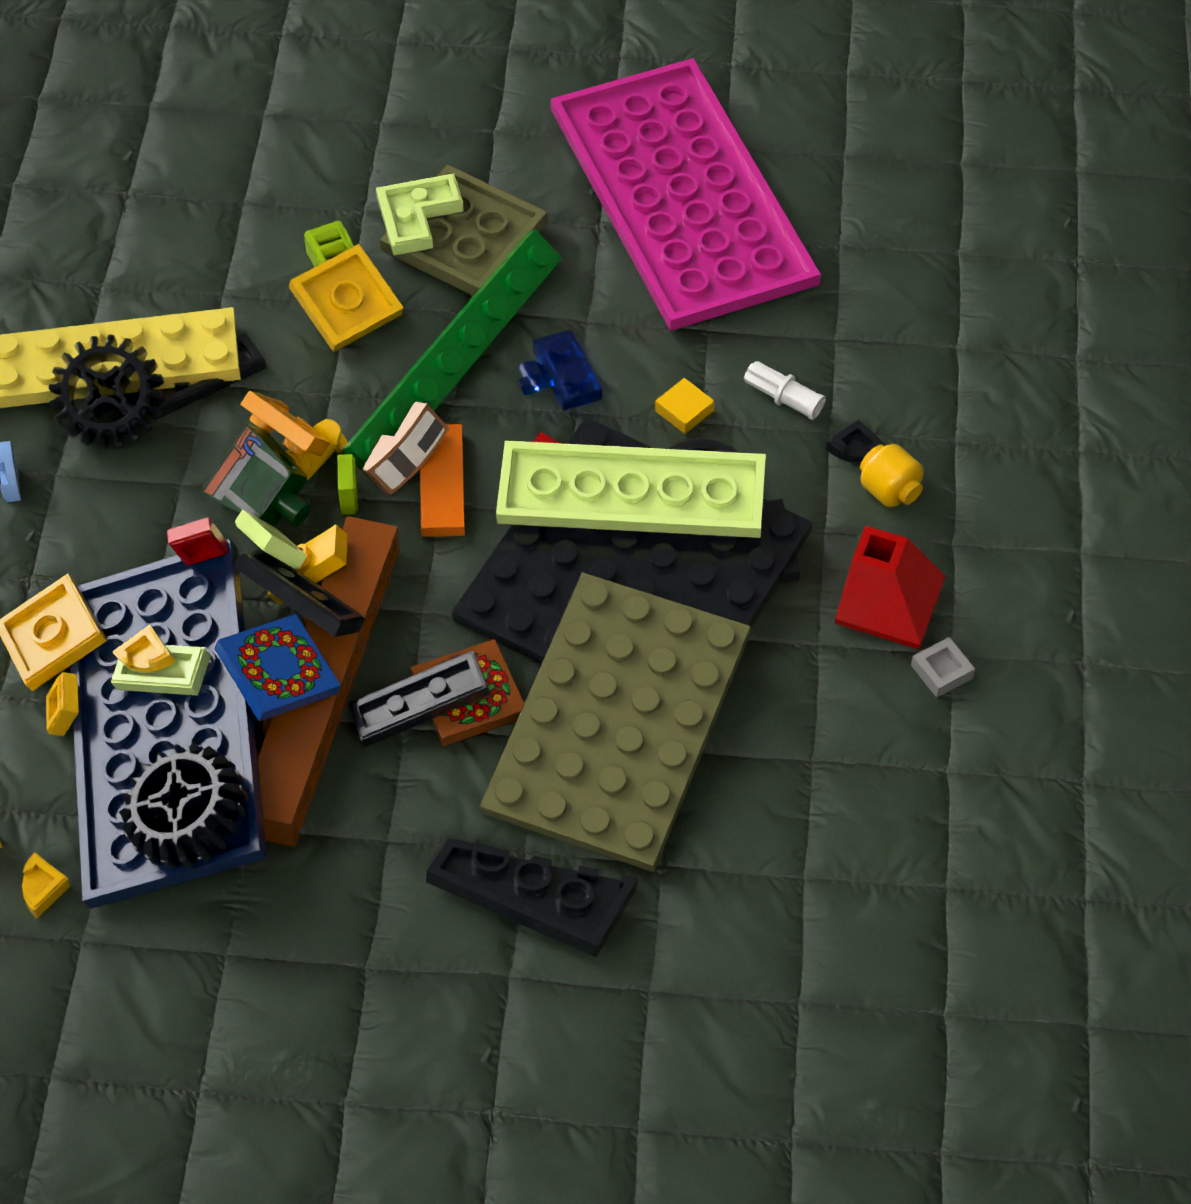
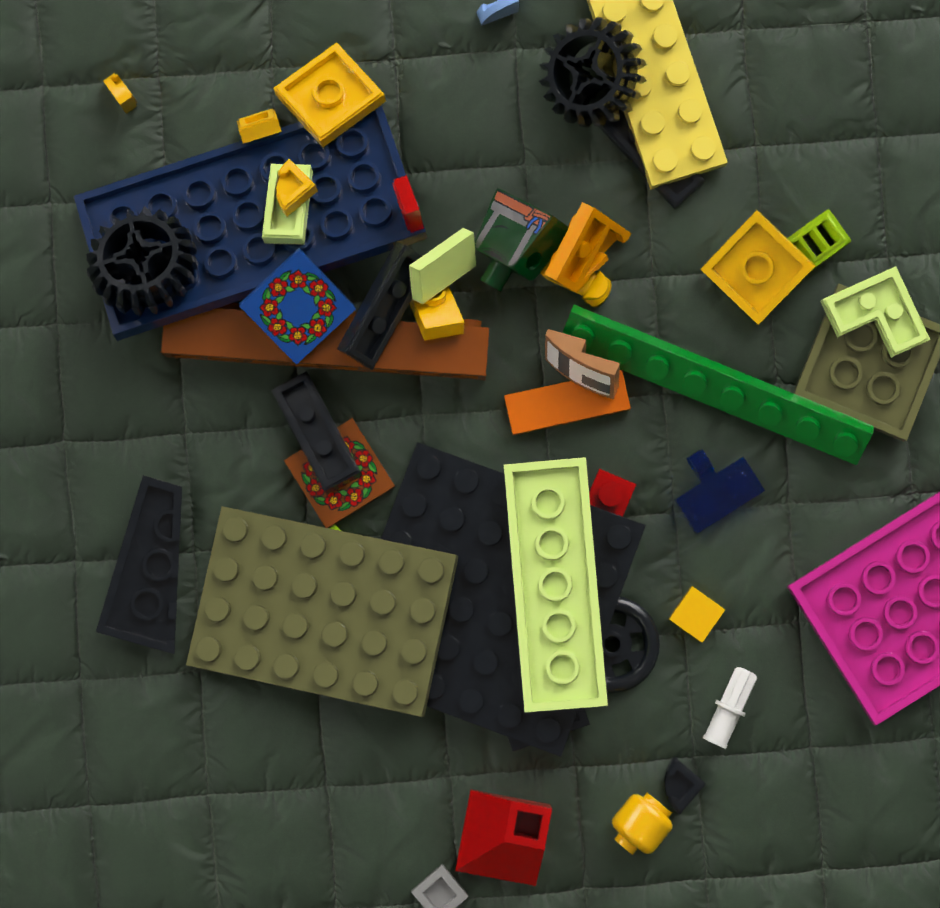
camera: 80 degrees right, 30 degrees up
yellow tile [22,852,71,919] -> none
lime tile [337,454,358,515] -> none

